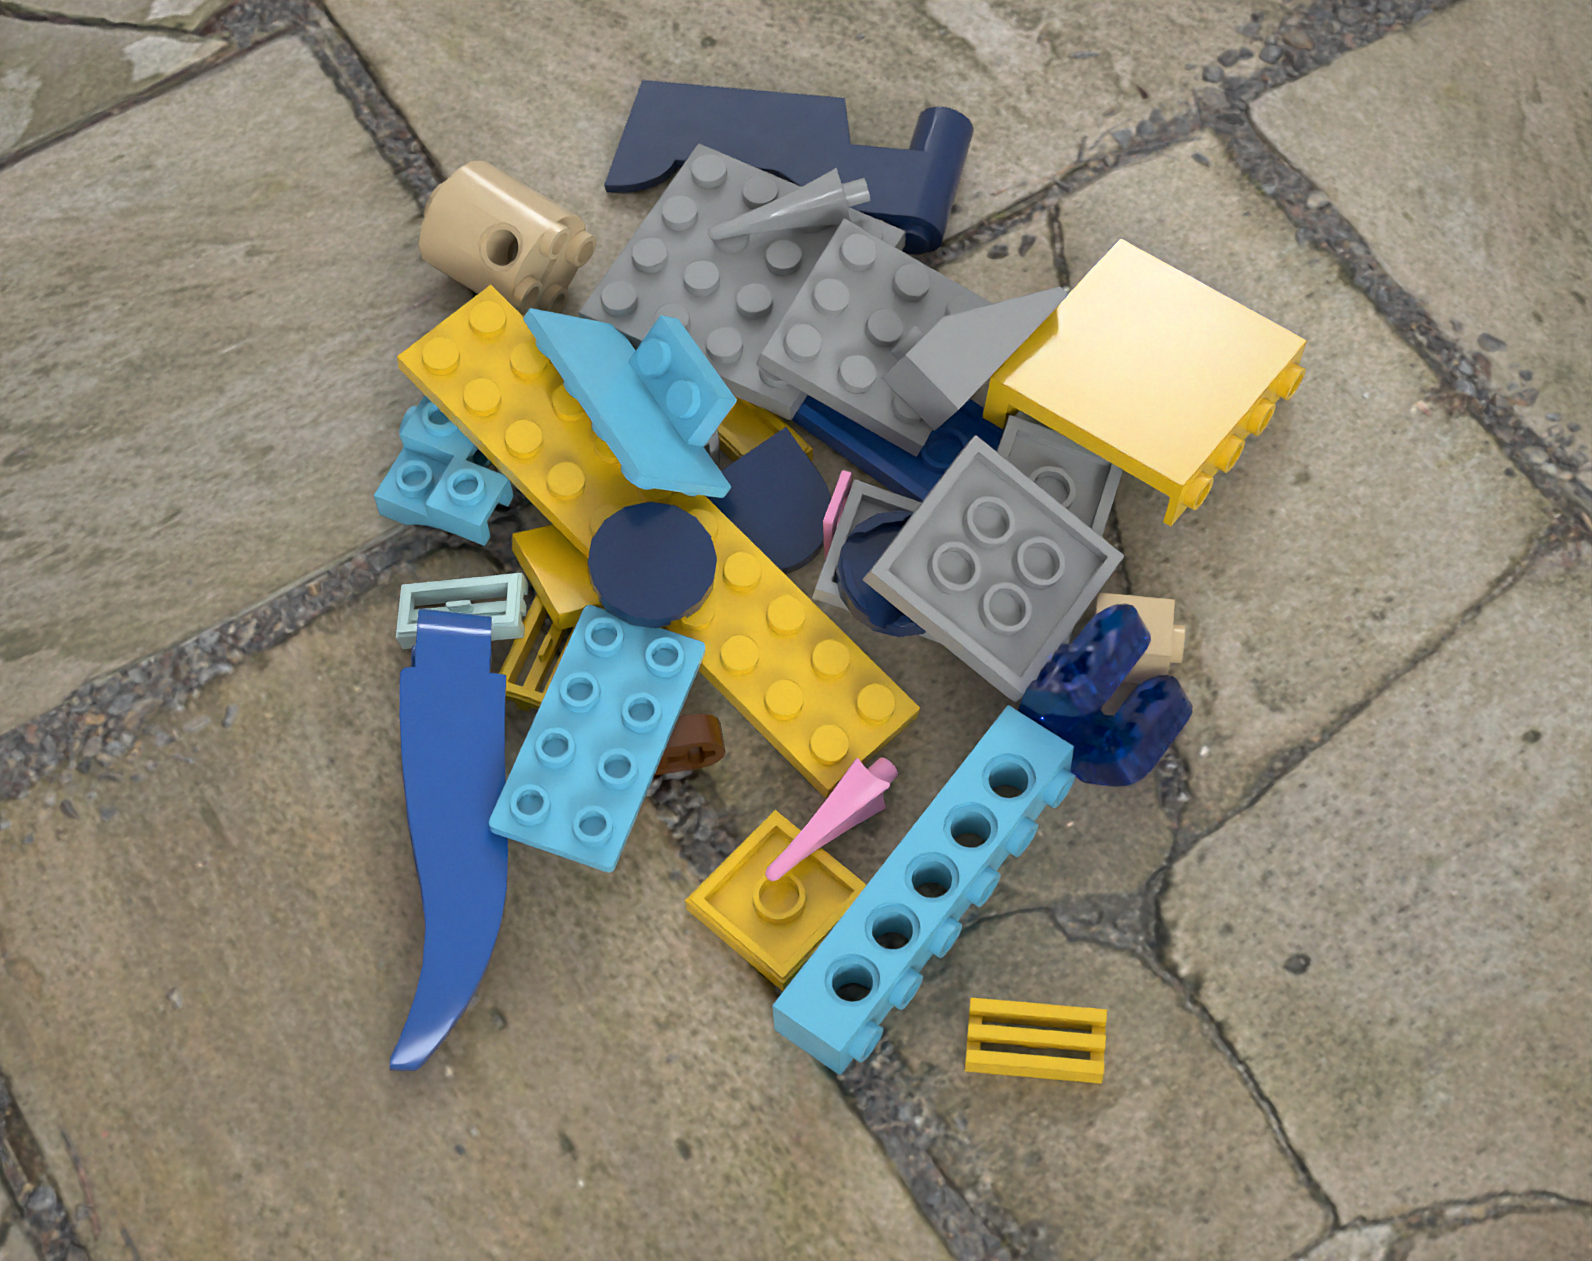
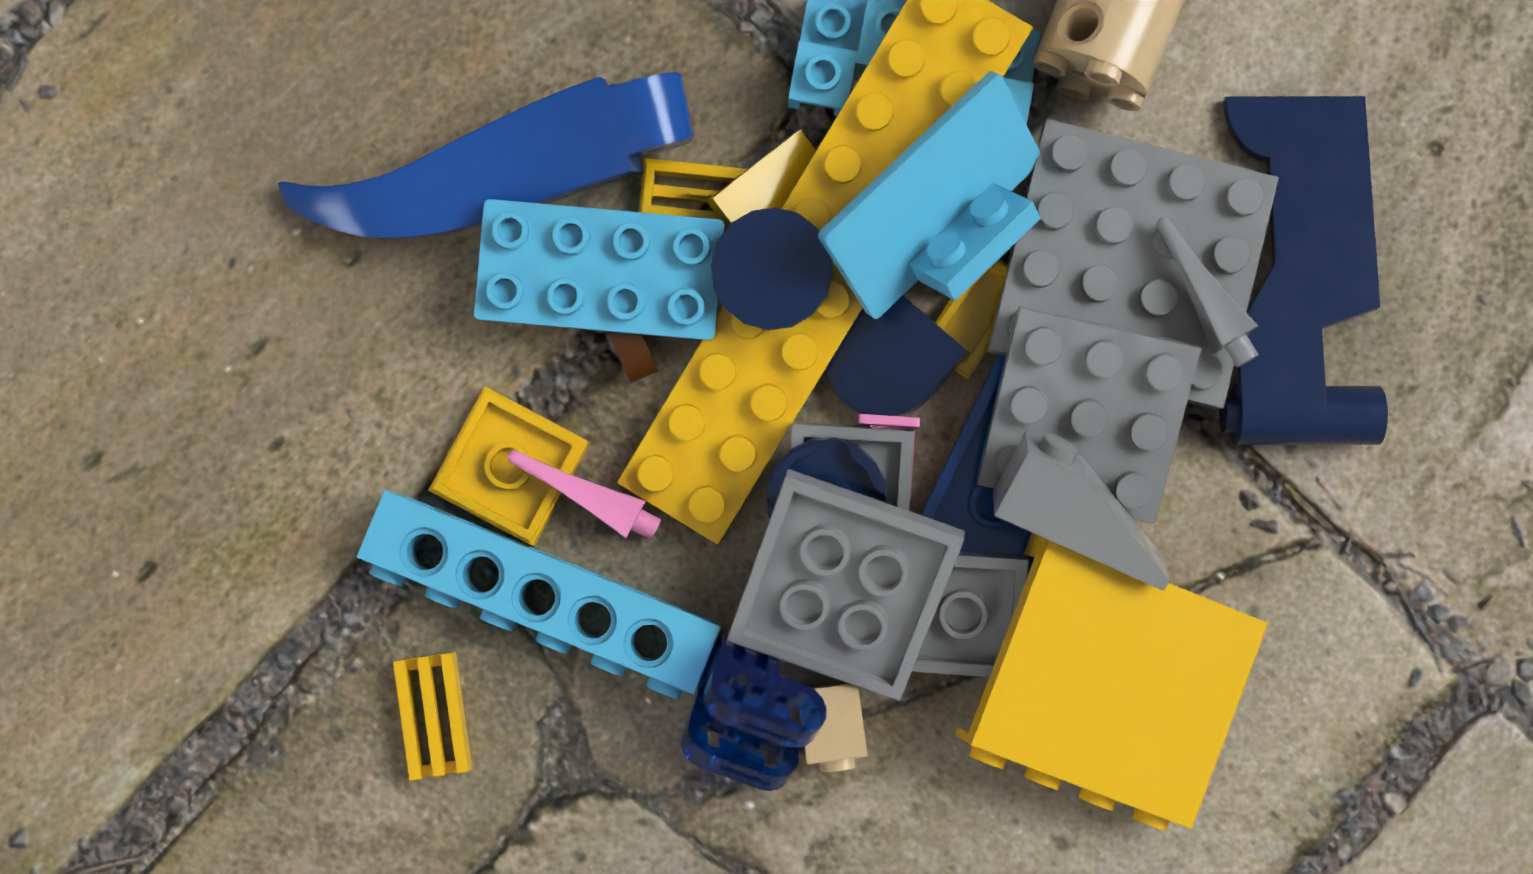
camera: 75 degrees right, 25 degrees up
light aqua tile [396,573,528,649] -> none

